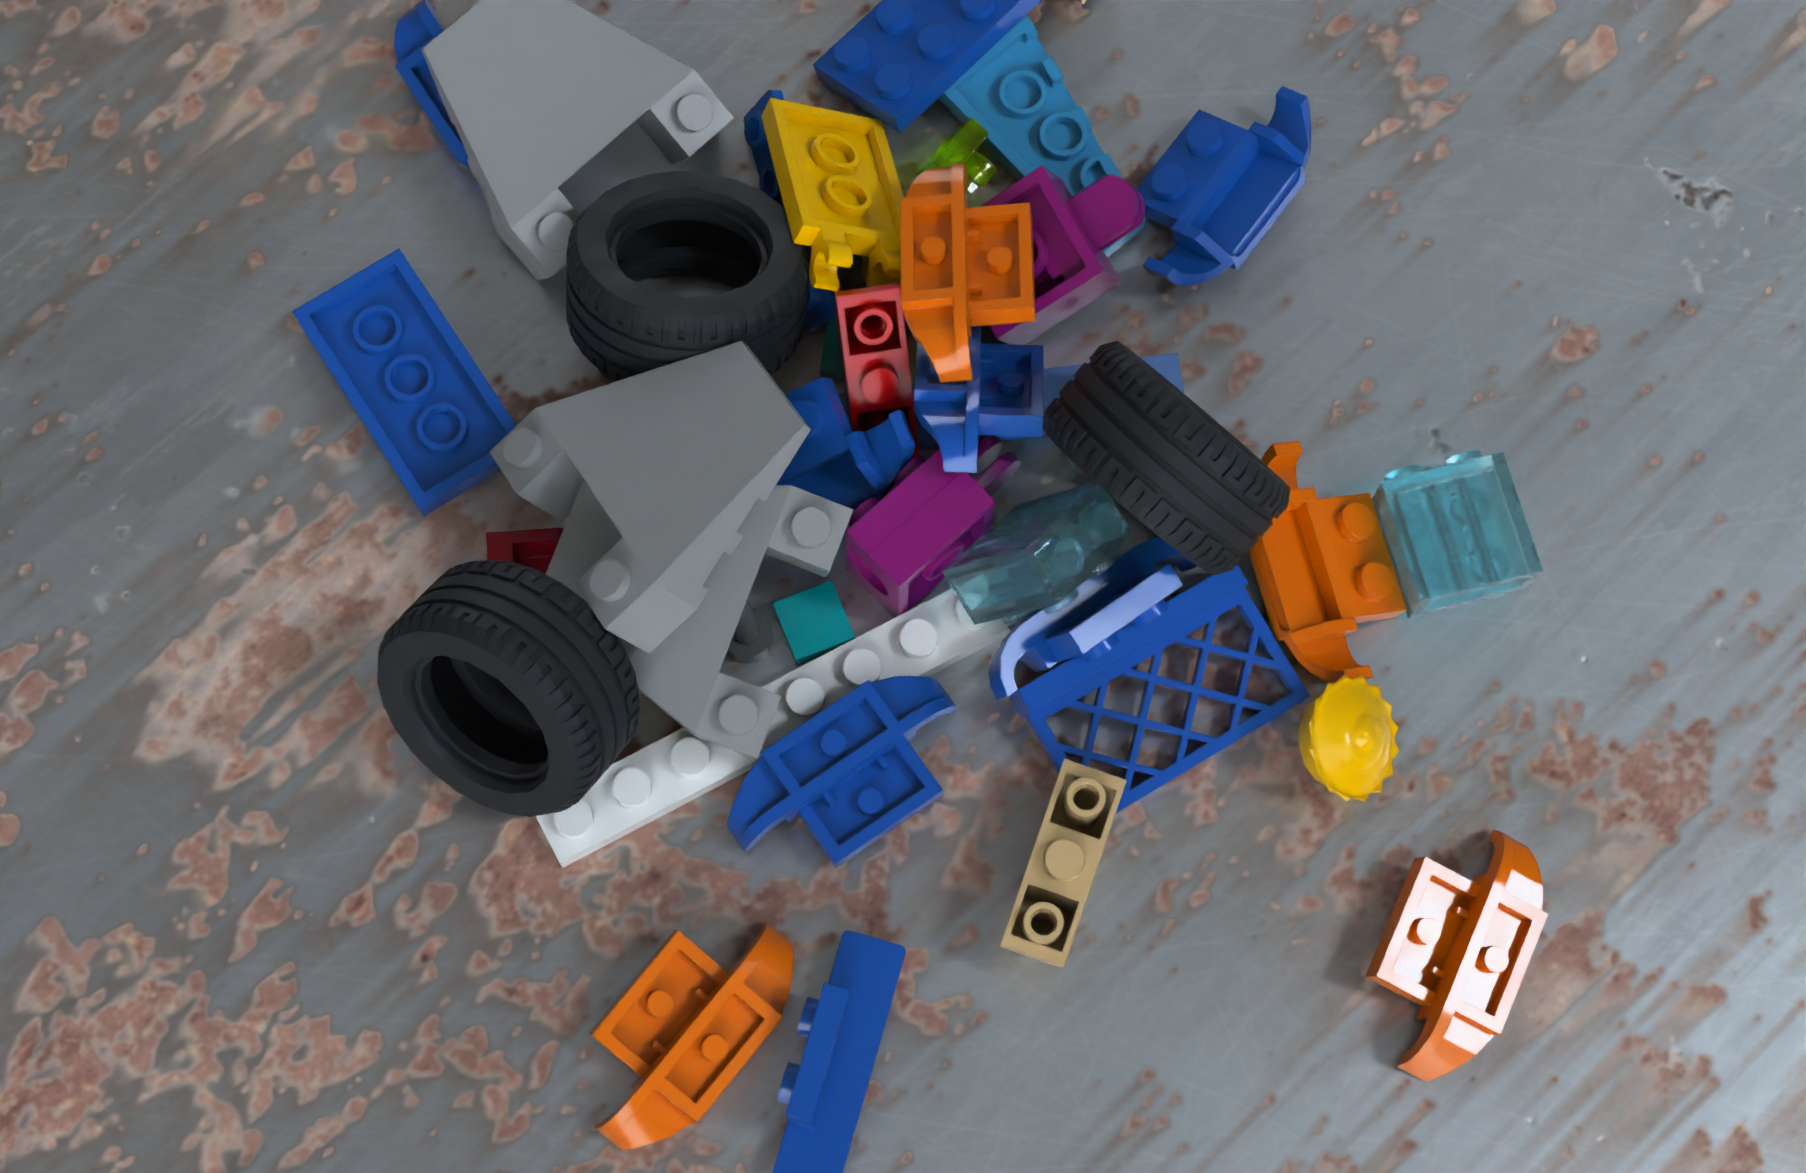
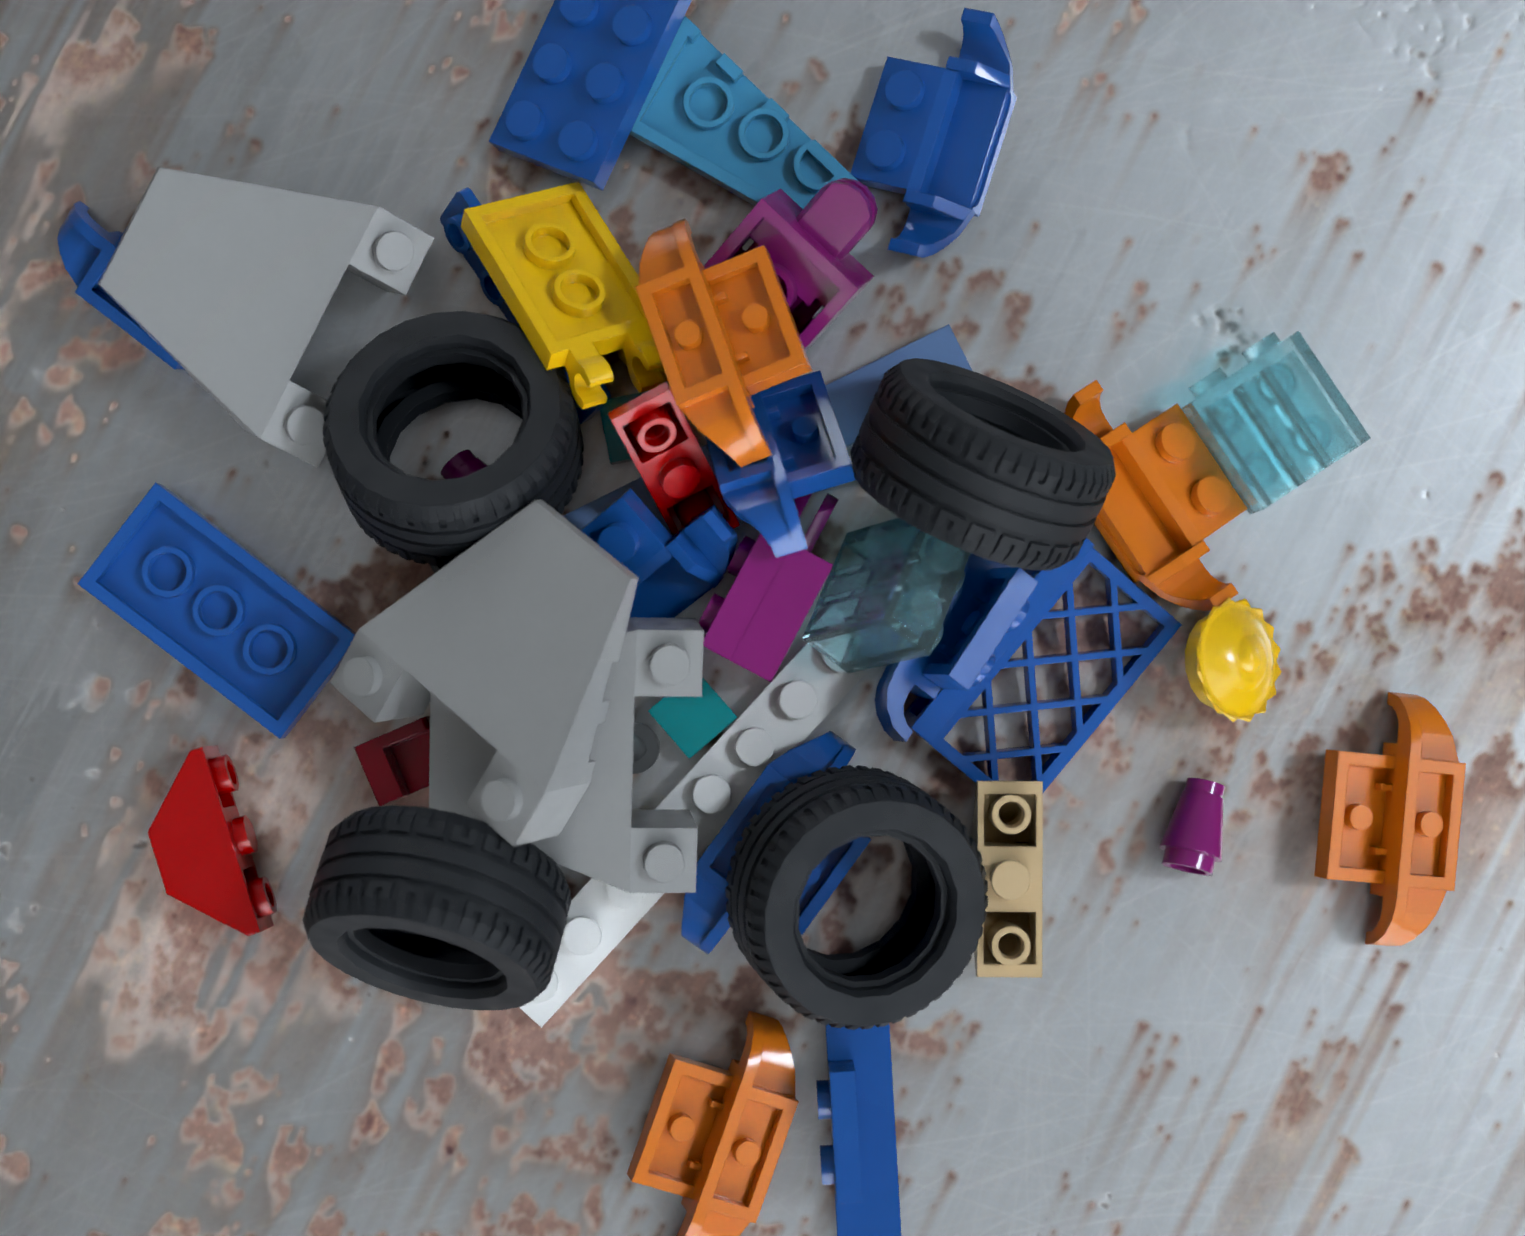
camera: 15 degrees left, 15 degrees up
clear neon green tile [917,117,997,195] -> none
none -> red slope [148,745,277,936]
none -> black tyre [725,765,988,1030]
none -> magenta cone [1159,778,1225,876]

